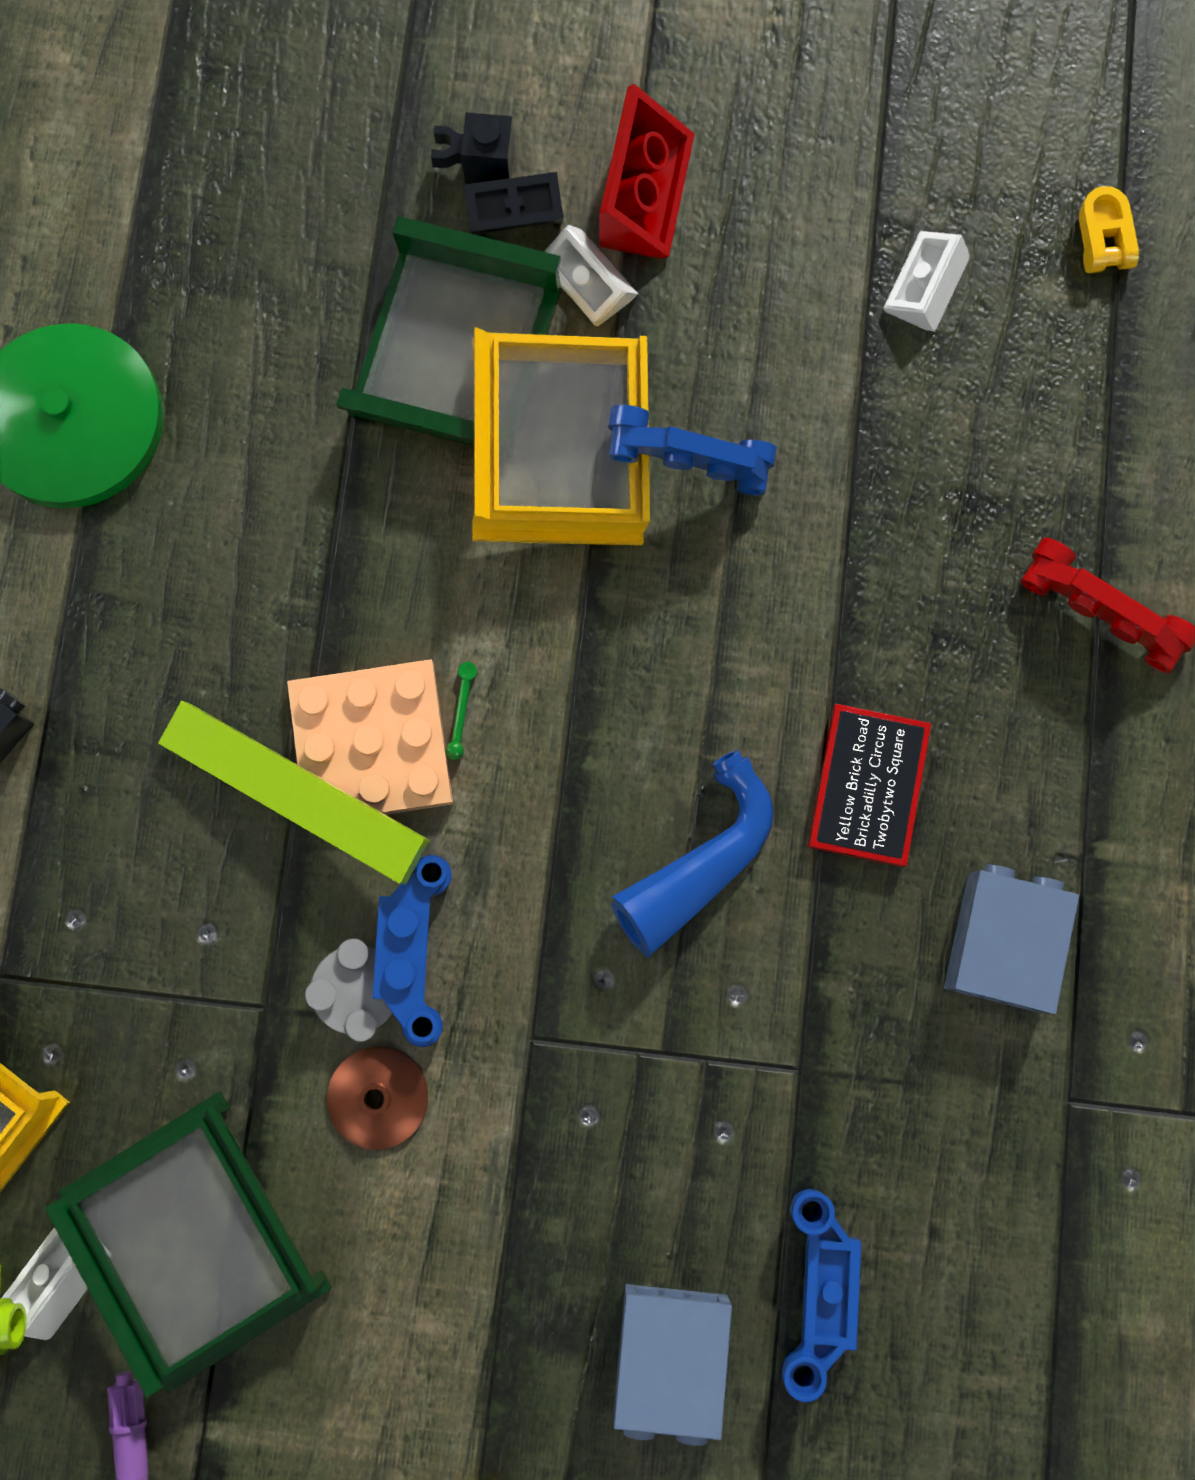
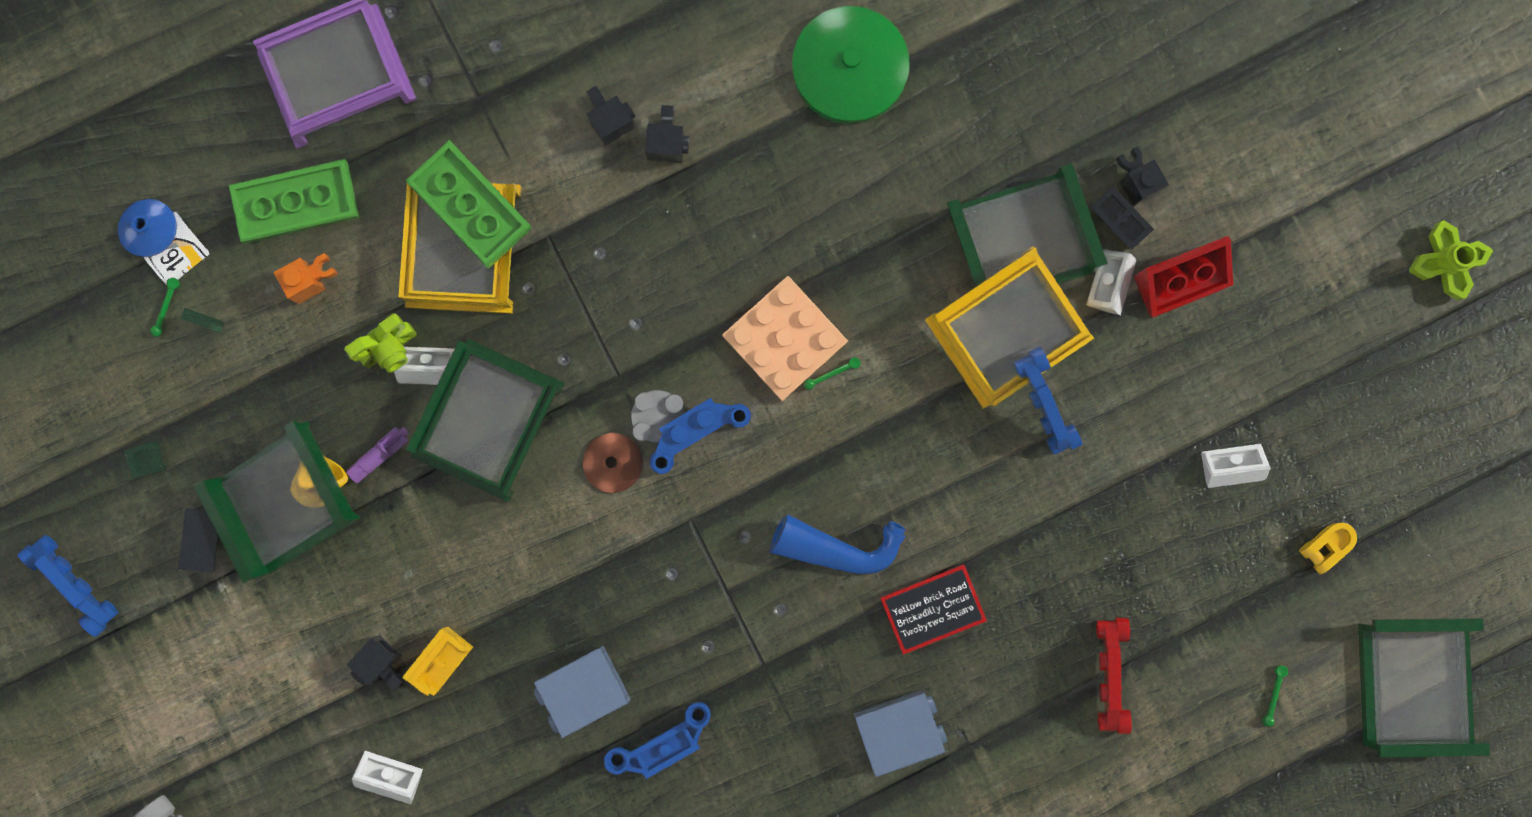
camera: 55 degrees right, 5 degrees up
lime tile [158,700,430,885] -> none

